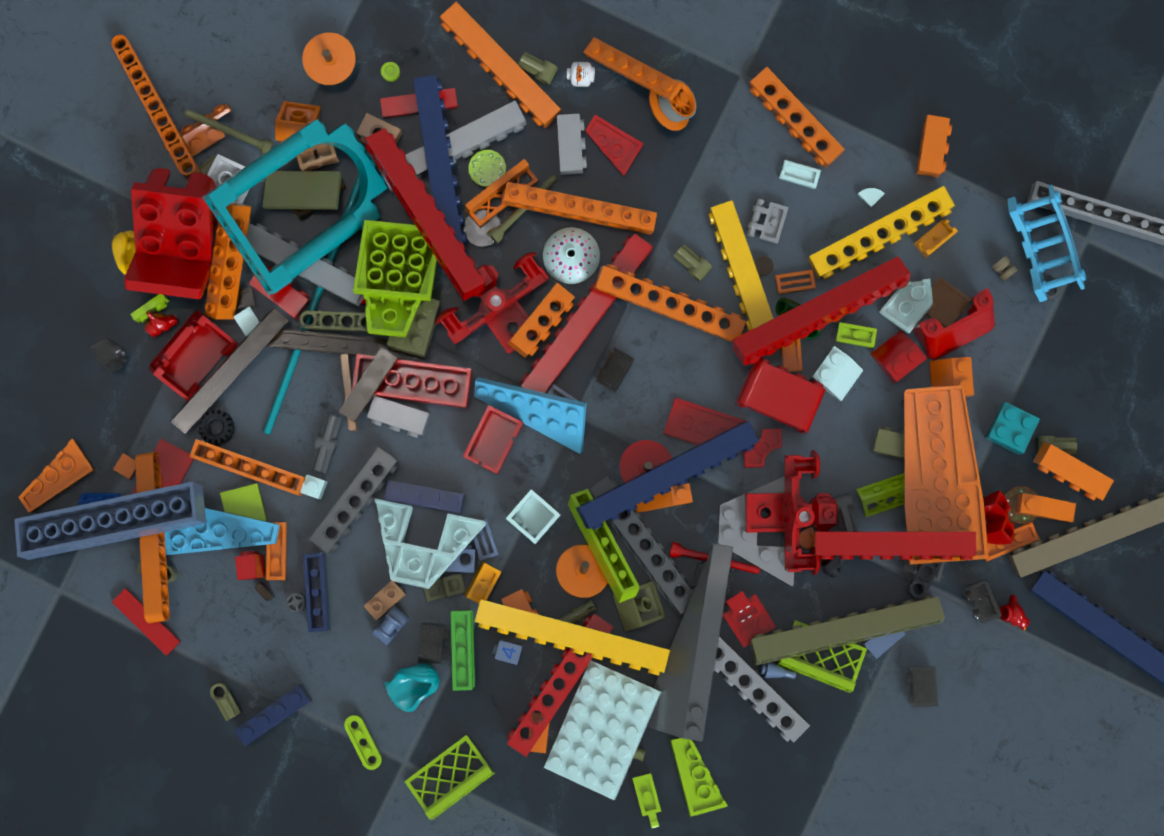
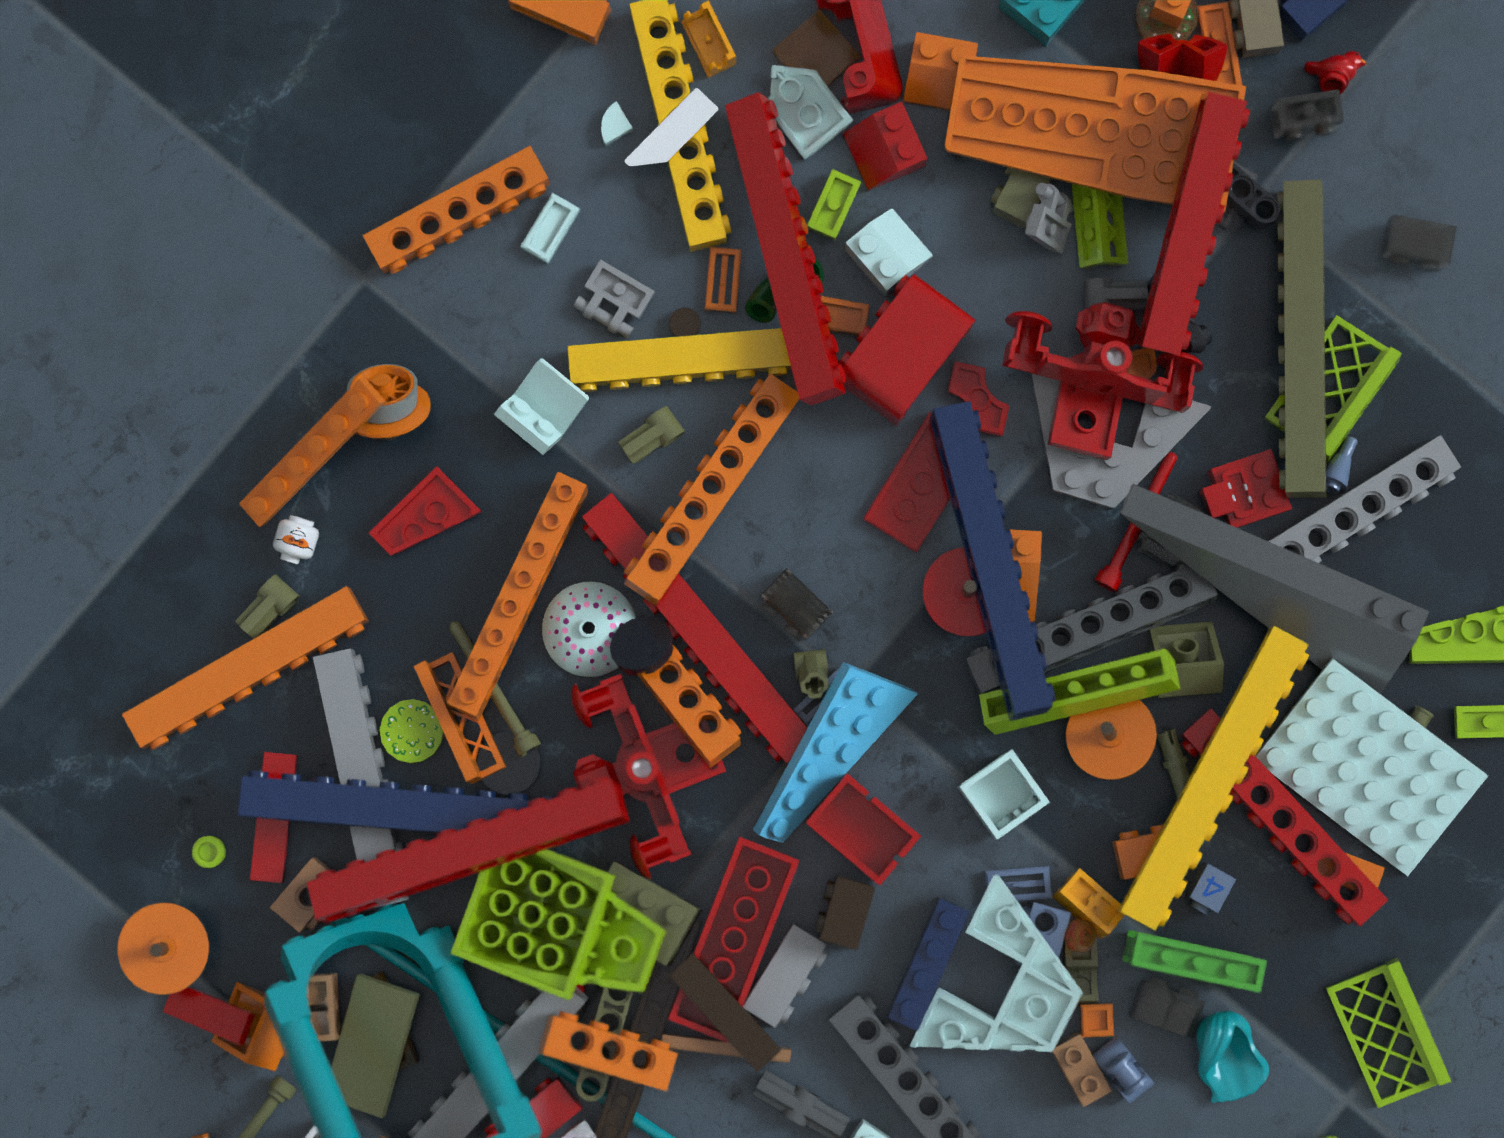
camera: 85 degrees left, 0 degrees up
light grey brick [557,114,587,175] -> none
sand blue tile [863,632,905,659] -> none
none -> red tile [163,986,255,1045]
none -> light aqua bracket [494,358,589,455]
none -> orange brick [538,1011,678,1091]
none -> black tile [610,616,674,676]
none -> white sticker [625,88,718,167]
none -> olive piece [793,649,829,698]
none -> dark brown brick [814,875,875,951]
none -> light grey plate [1025,183,1074,254]
none -> clear orange tile [1065,919,1096,953]
none -> orange tile [1079,1003,1114,1037]

